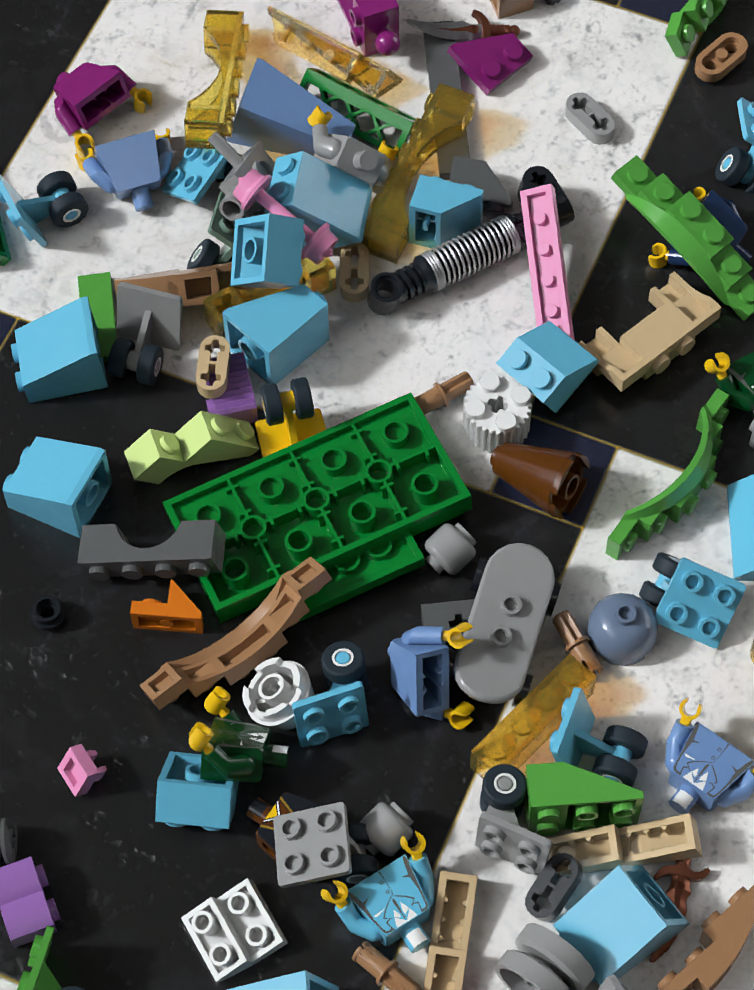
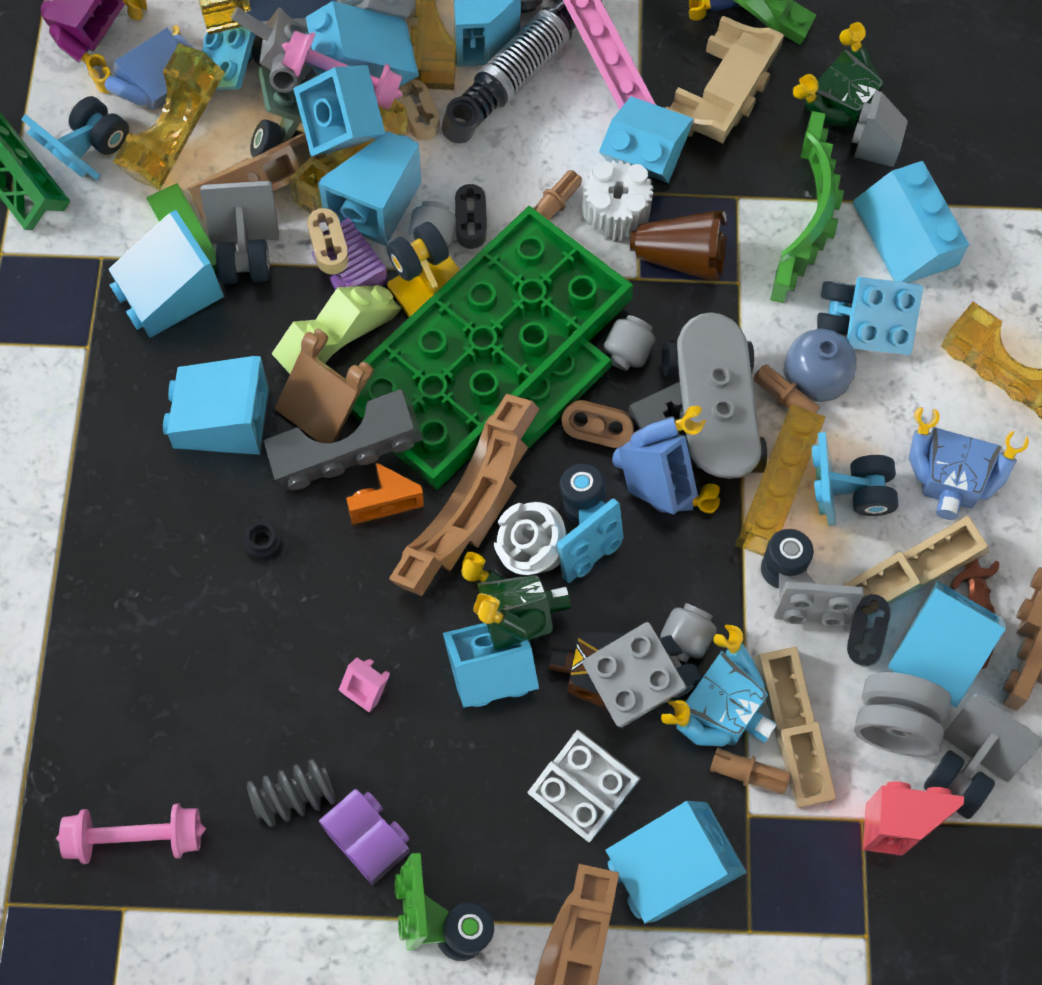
camera: 25 degrees left, 5 degrees up
bright green slope [524,762,644,836] -> none
none -> clear yellow arch [113,43,225,190]
none -> medium nougat flag [275,329,374,443]
none -> light grey head [408,201,456,248]
none -> black beam [455,184,487,249]
none -> medium nougat plate [562,400,635,448]

